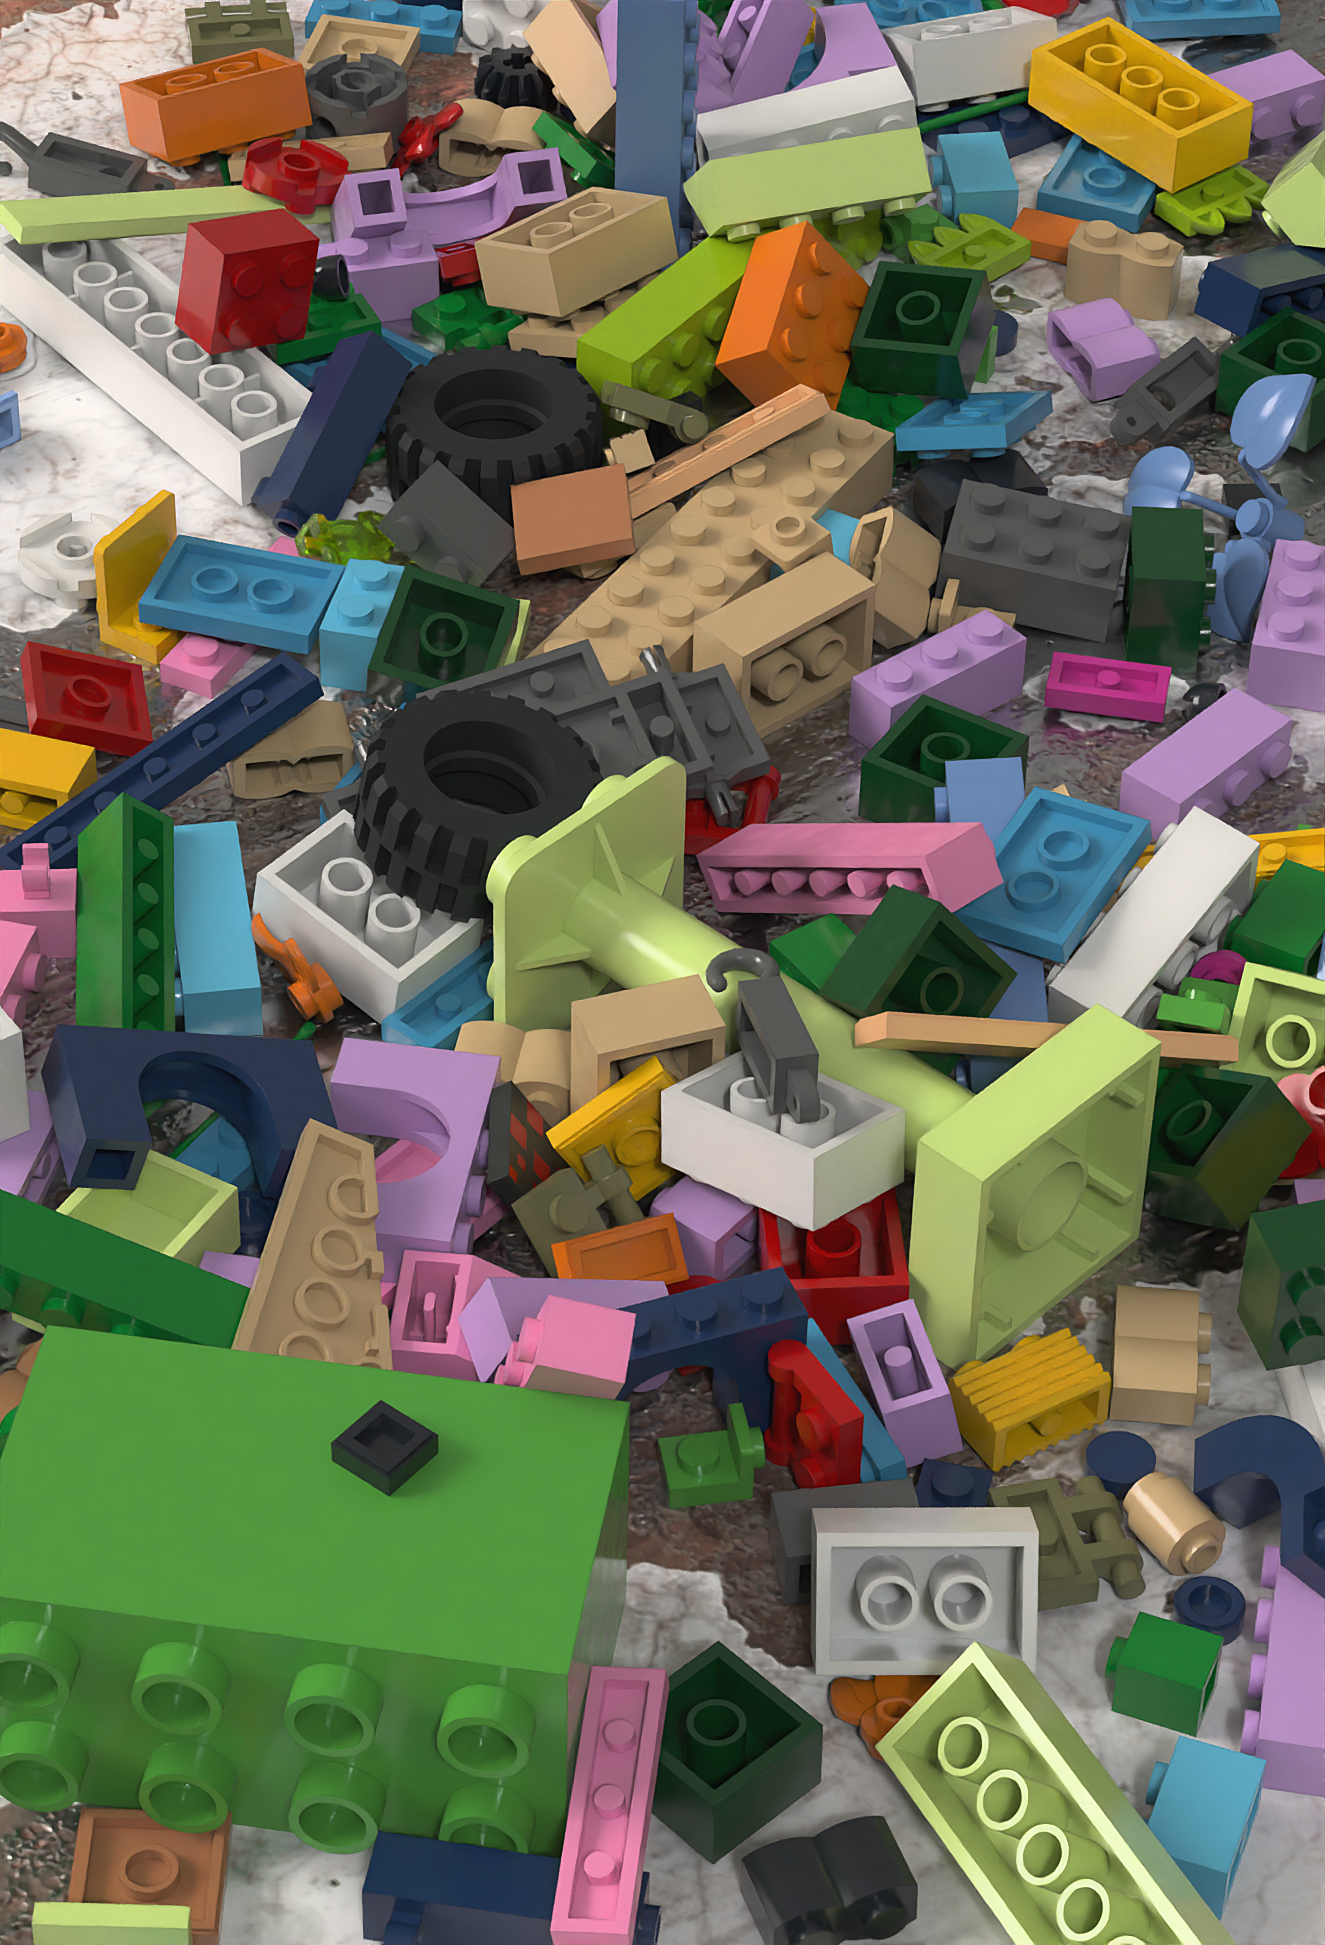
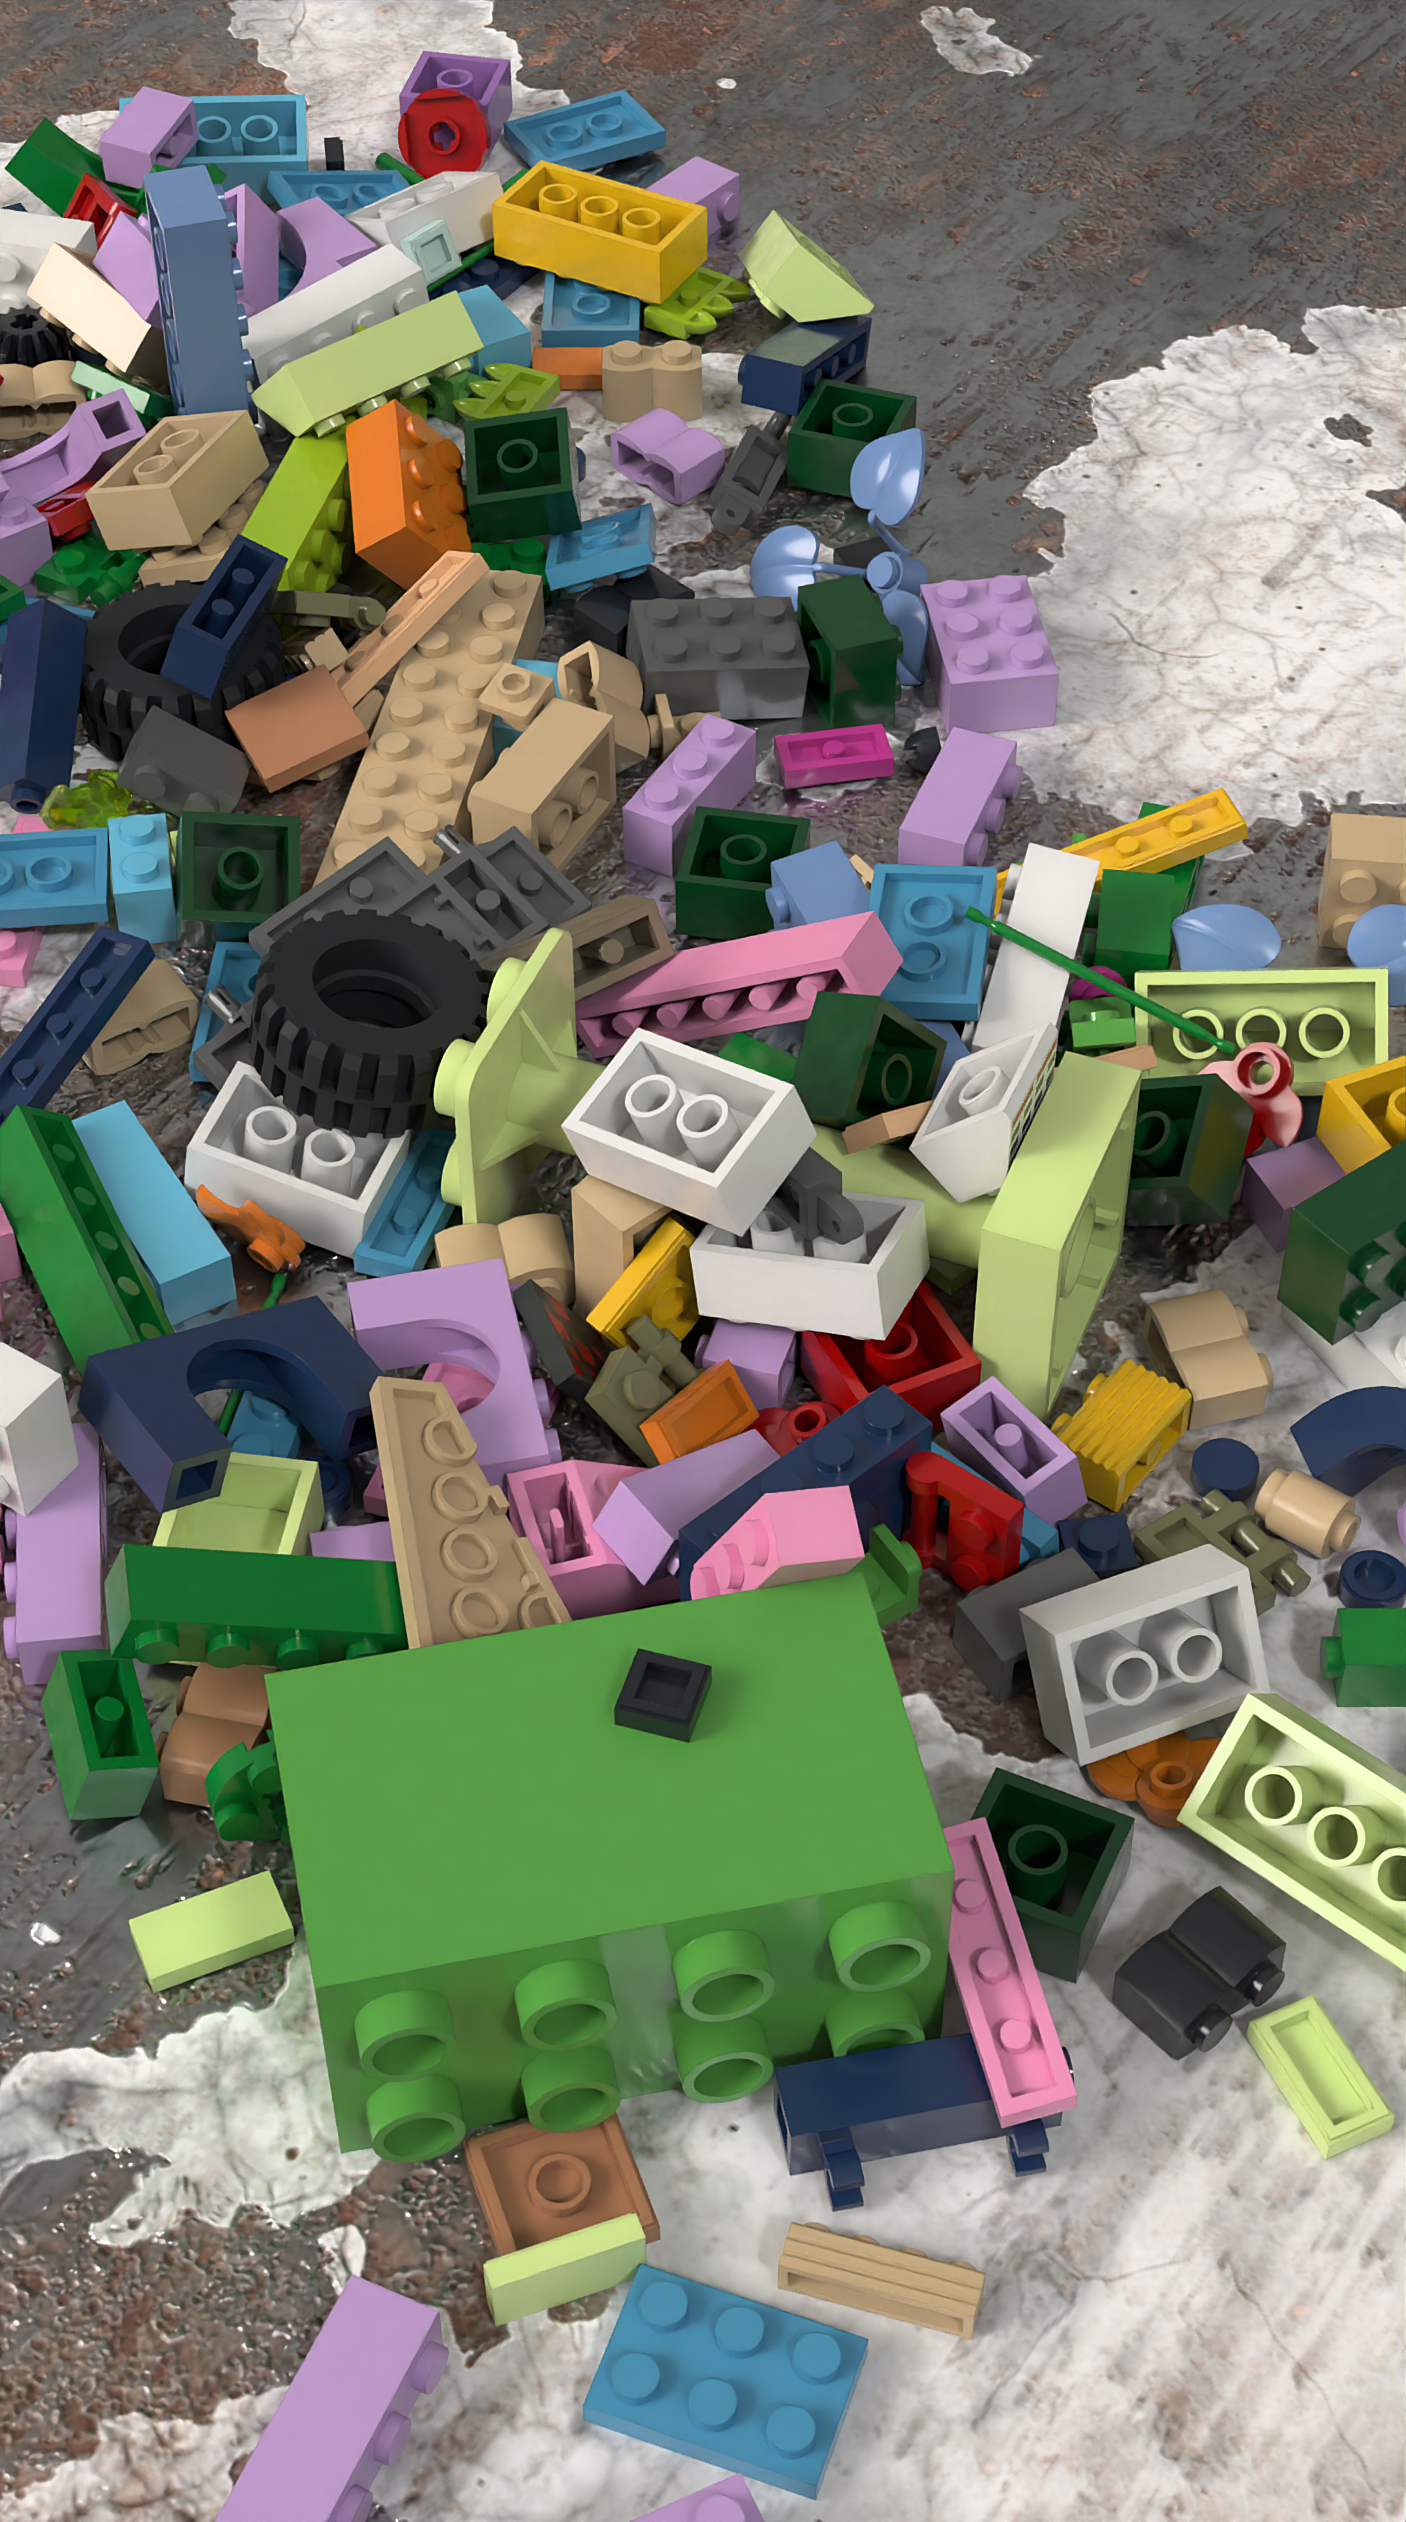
camera: 20 degrees left, 5 degrees up
none -> dark blue brick [160,534,289,700]
none -> light aqua tile [399,219,462,286]
none -> dark tan brick [478,894,675,1002]
none -> white brick [561,1027,817,1237]
none -> white slope [909,1021,1058,1204]
none -> green piece [964,906,1236,1056]

